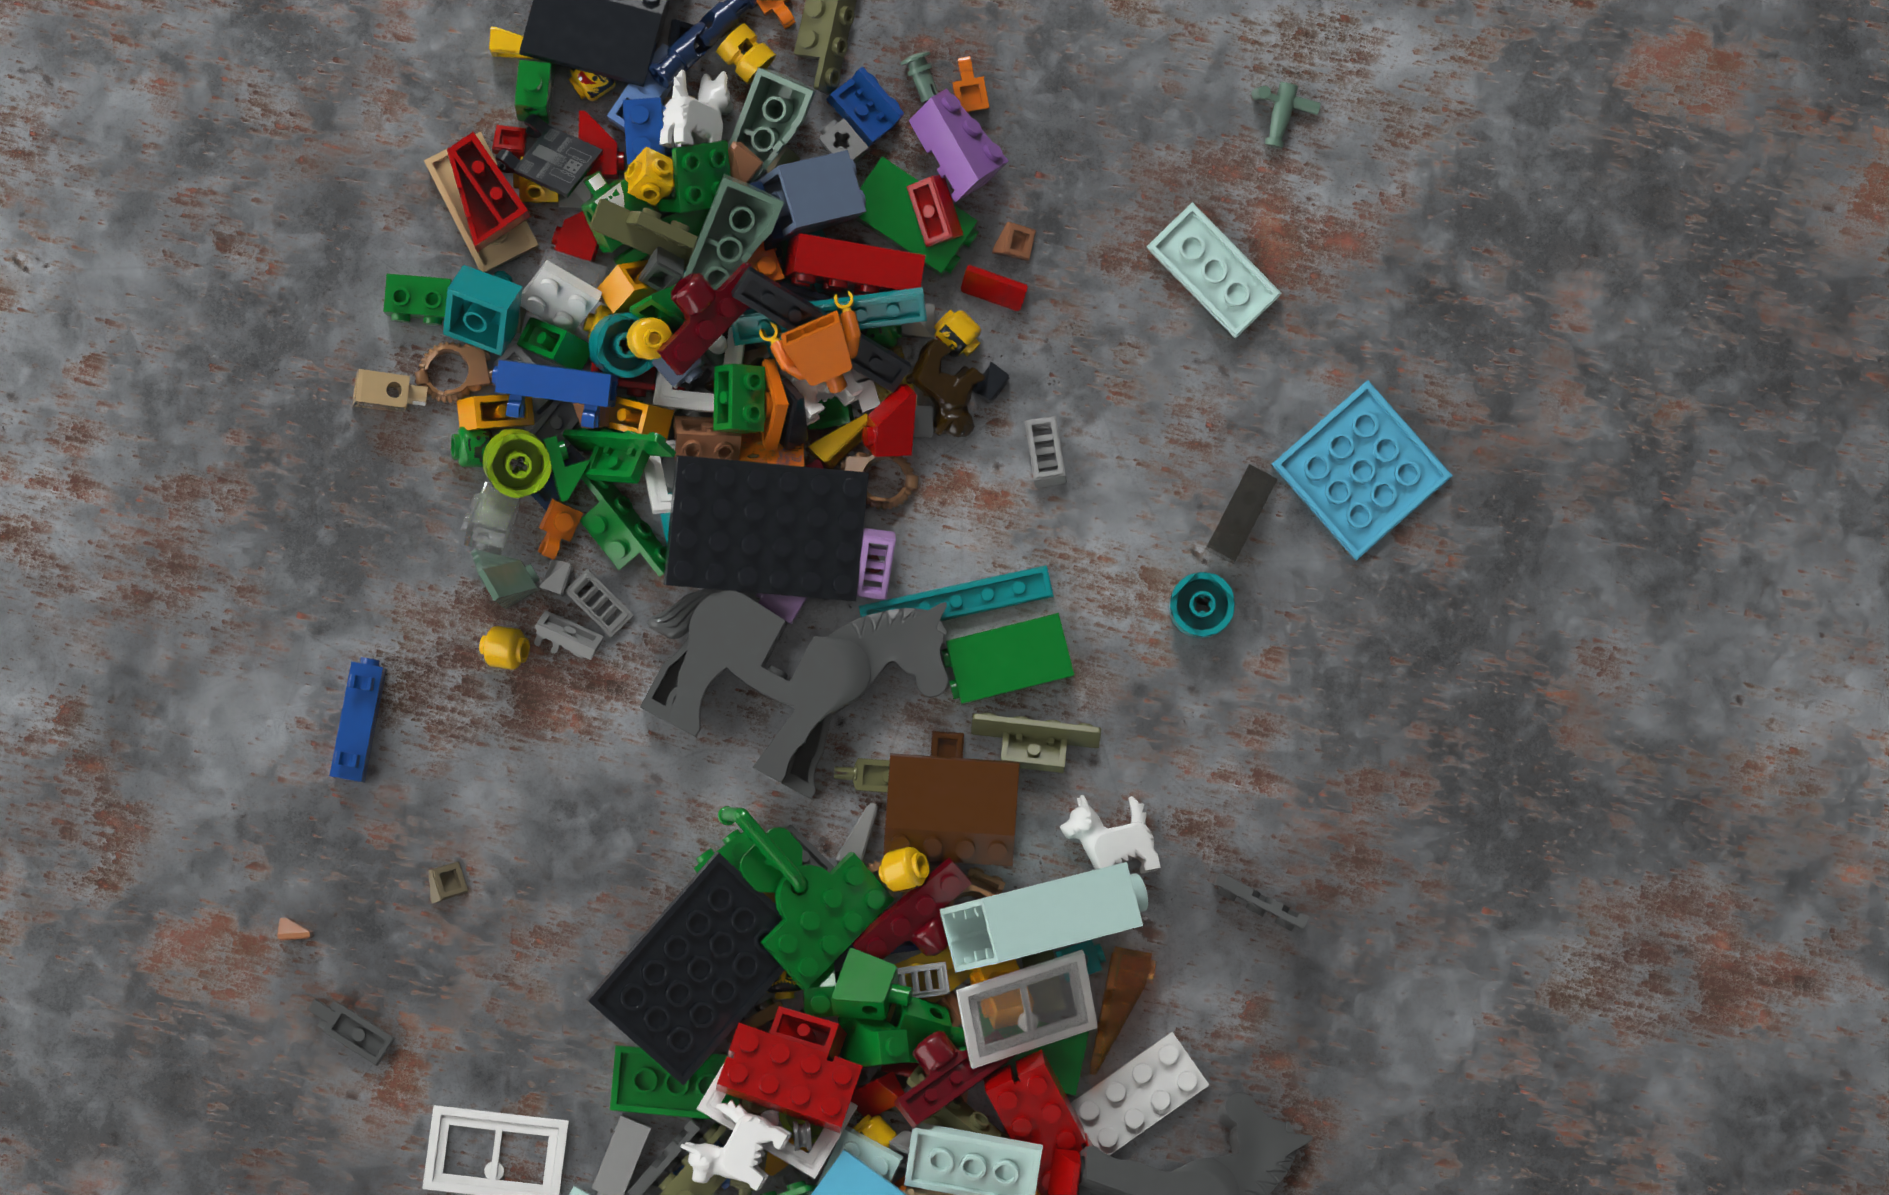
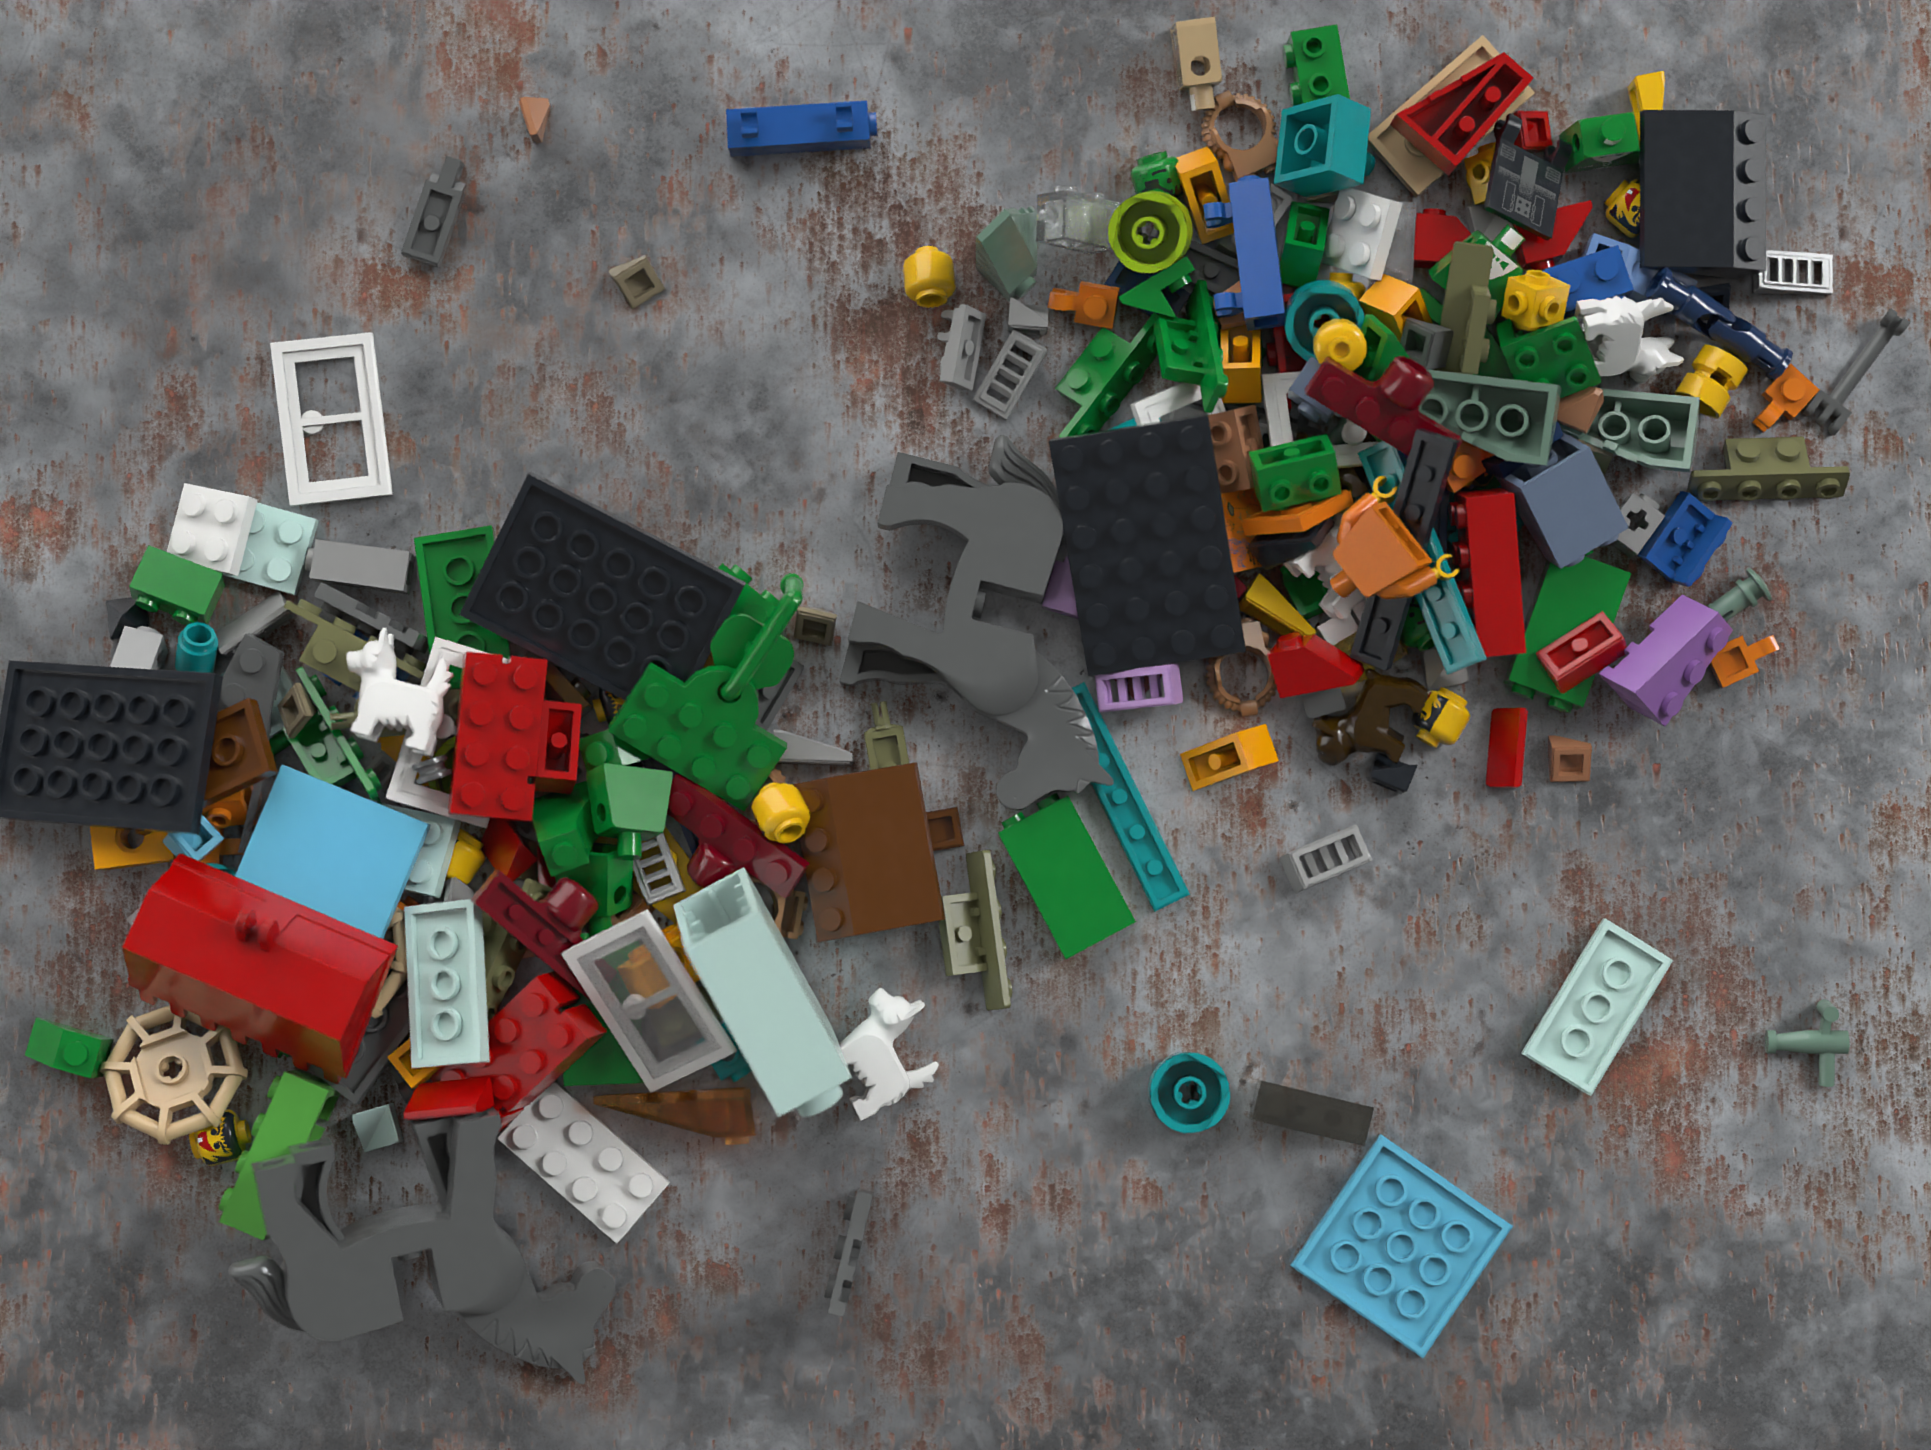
camera: 80 degrees right, 0 degrees up
none -> dark tan slope [793,606,837,646]
none -> light orange slope [1180,724,1279,791]

